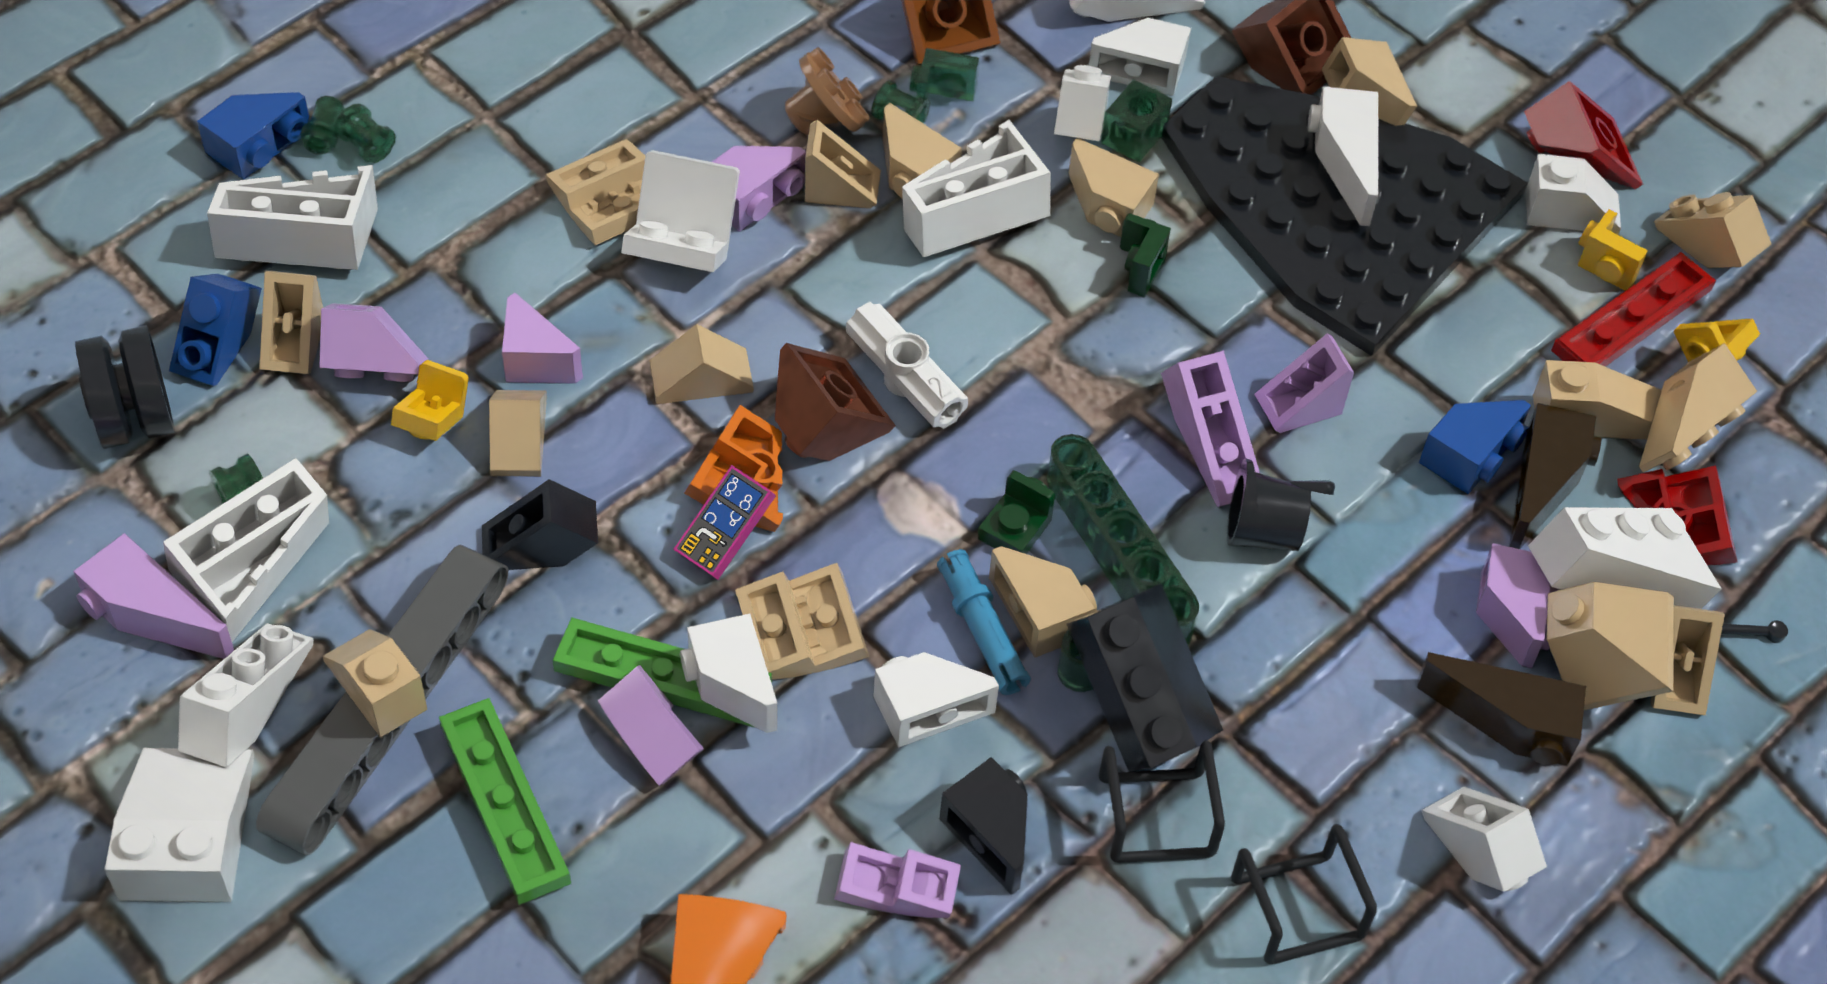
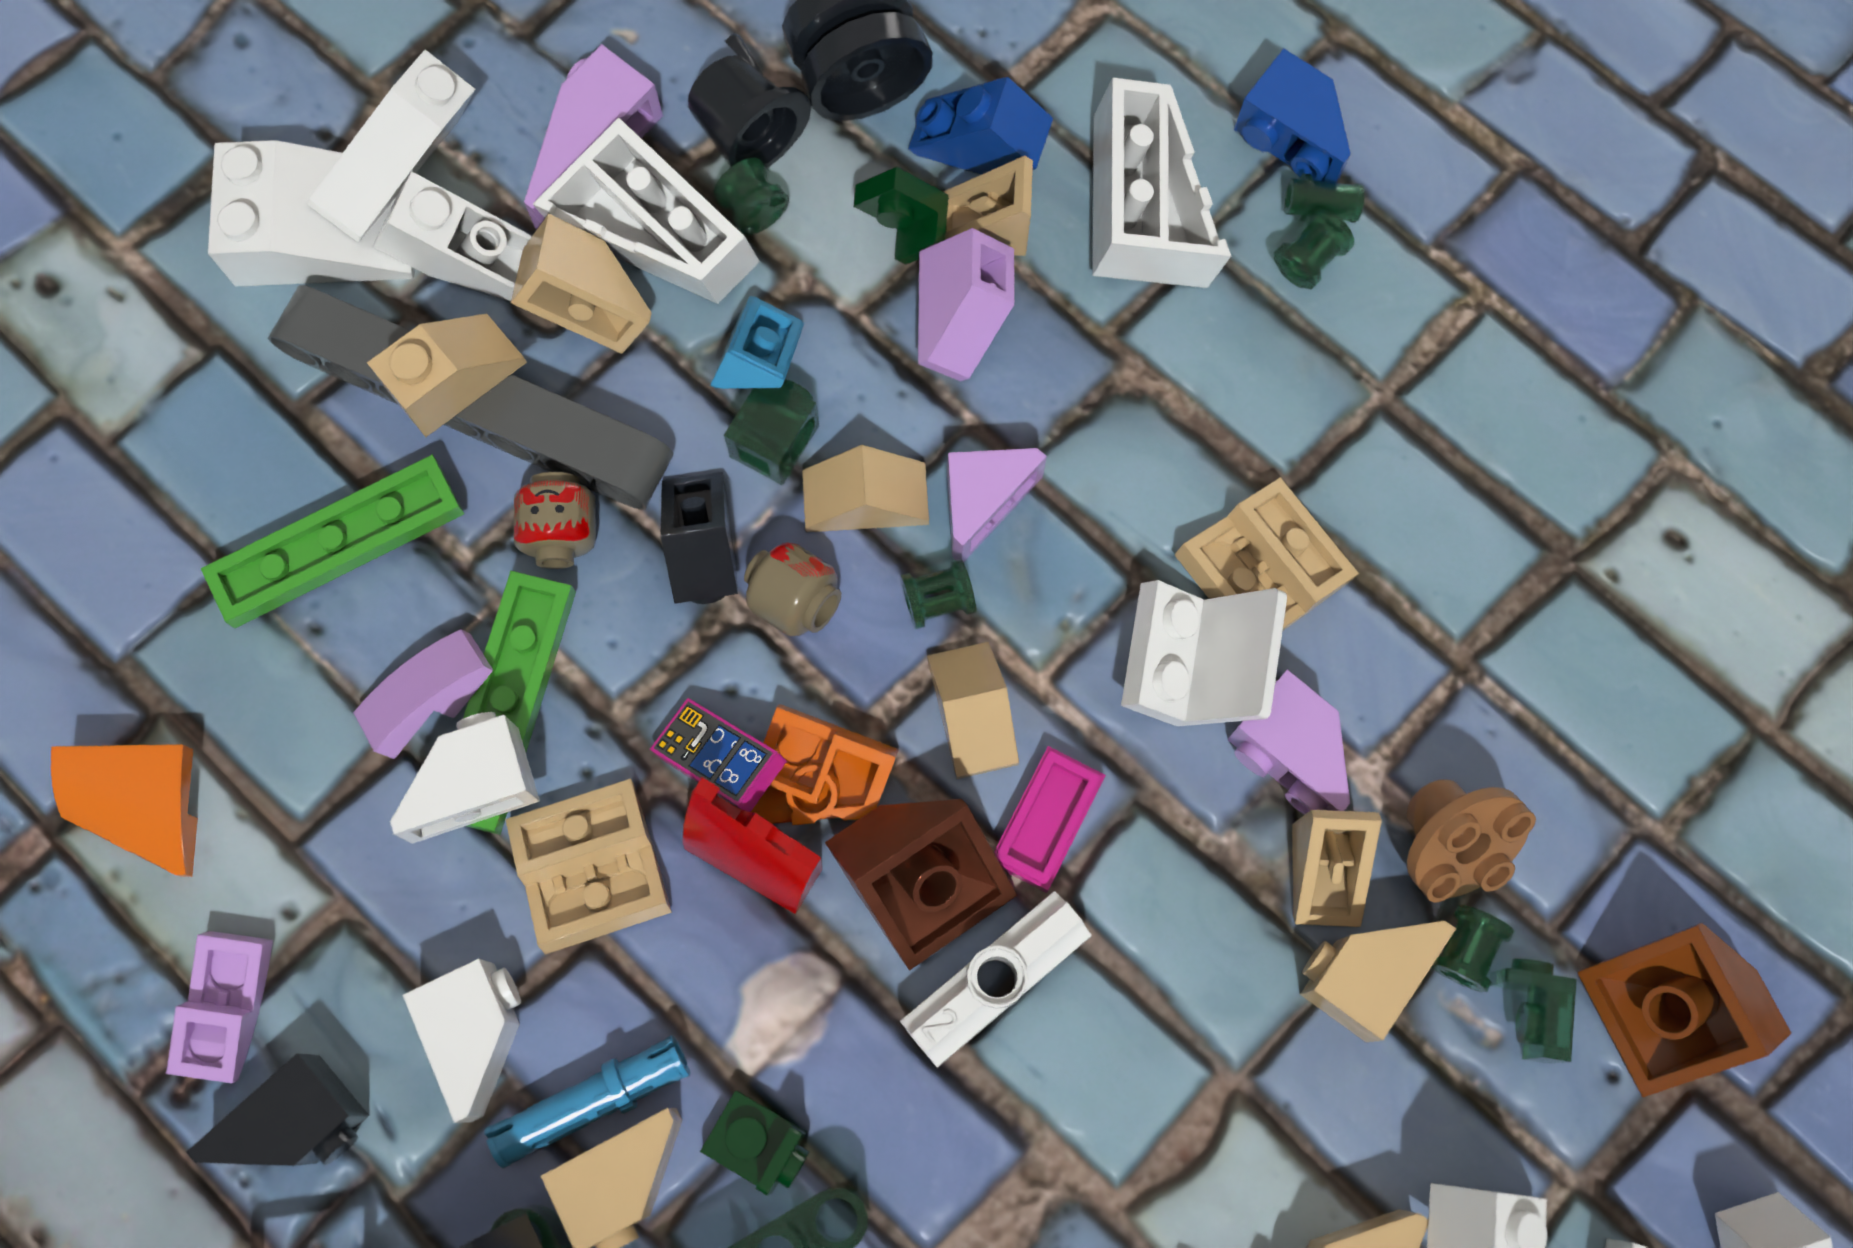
camera: 90 degrees right, 20 degrees up
yellow bracket [391,360,469,441] -> none
white wedge [902,120,1051,257] -> none
none -> white slope [306,50,475,243]
none -> tan slope [511,214,652,354]
none -> dark tan head [514,472,596,569]
none -> red slope [682,777,823,915]
none -> black hat [687,33,812,175]
none -> dark azure slope [710,296,804,389]
none -> clear green brick [724,379,820,486]
none -> dark tan head [744,542,842,636]
none -> dark green bracket [853,166,949,265]
none -> clear green bush [900,558,977,630]
none -> dark pink tile [994,746,1106,893]

